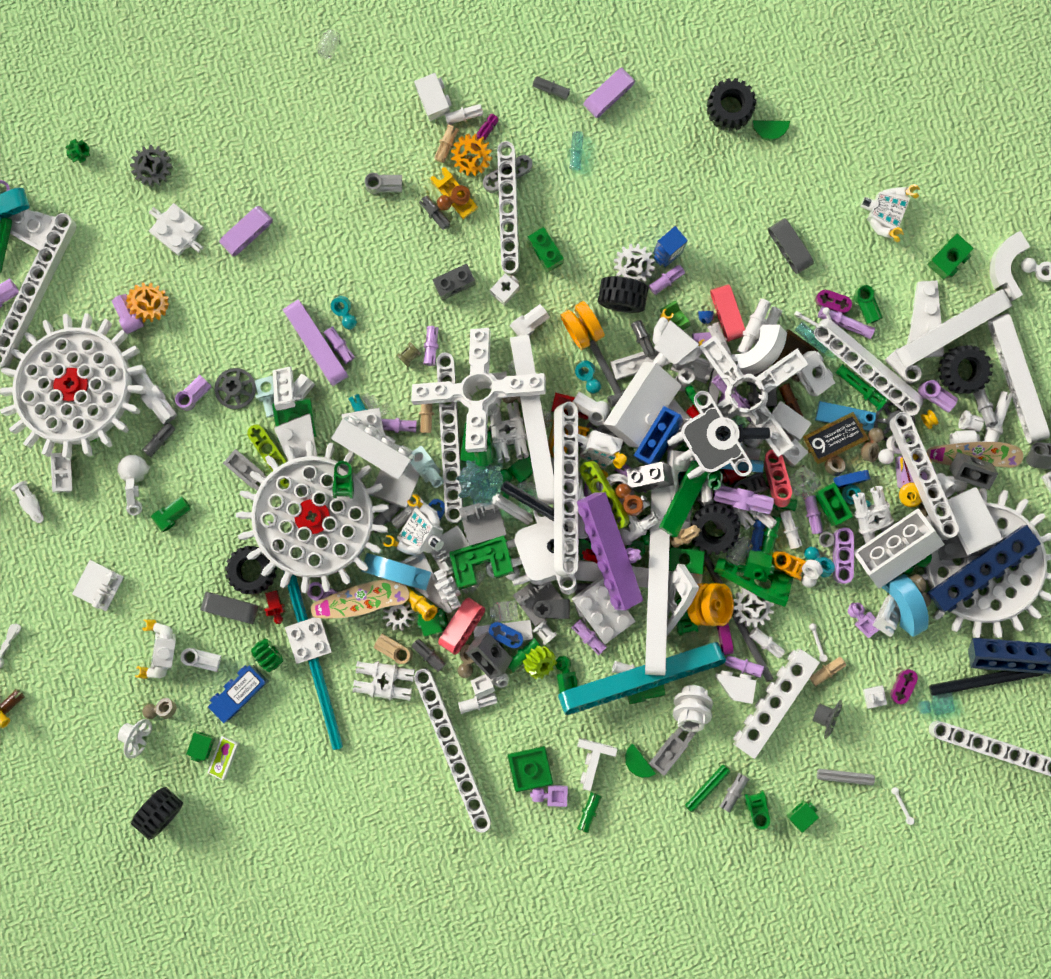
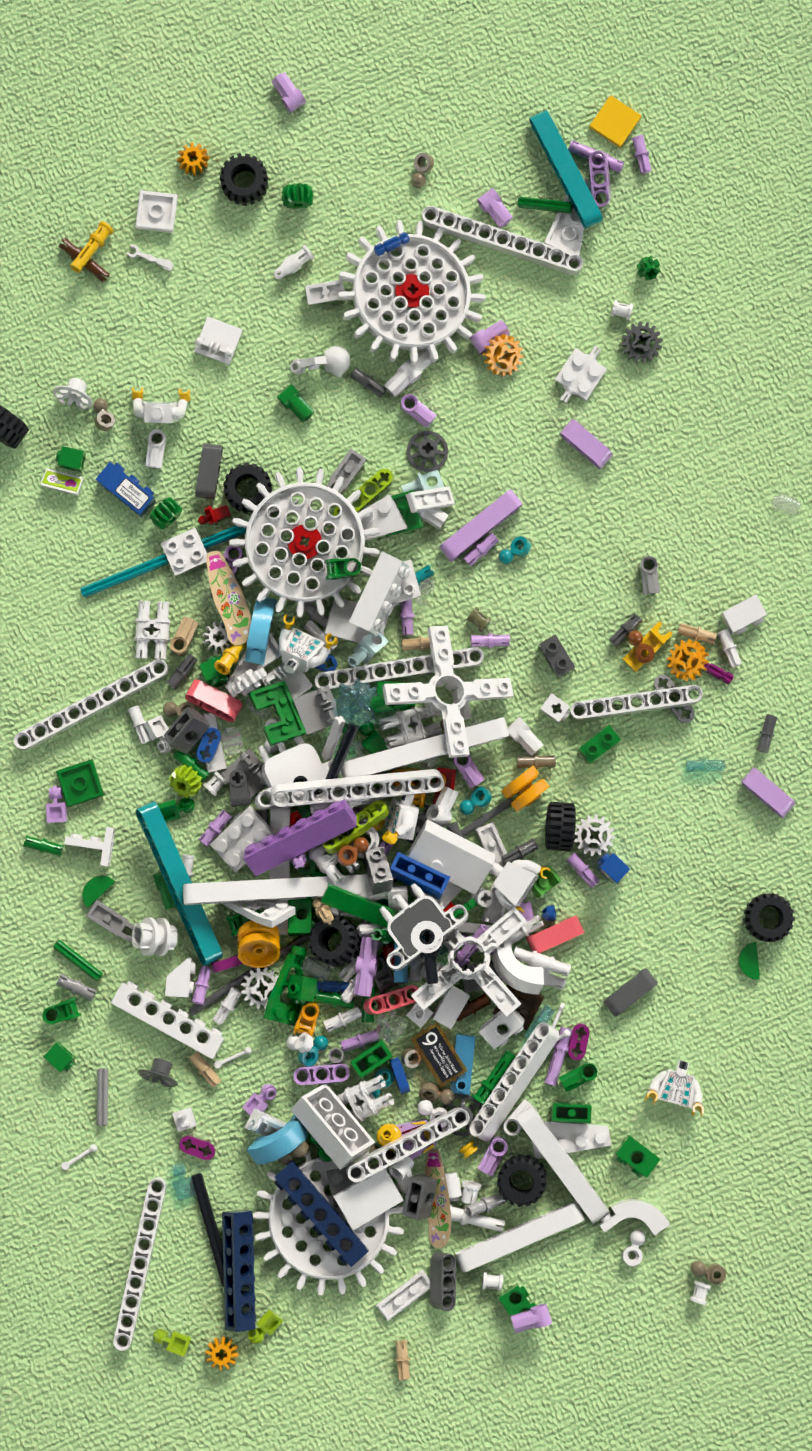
camera: 80 degrees right, 0 degrees up
none -> blue axle [374,232,410,256]
none -> lavender piece [453,755,485,789]
none -> dark tan pin [516,754,556,769]
none -> green brick [551,1101,592,1124]
none -> white bush [611,300,633,321]

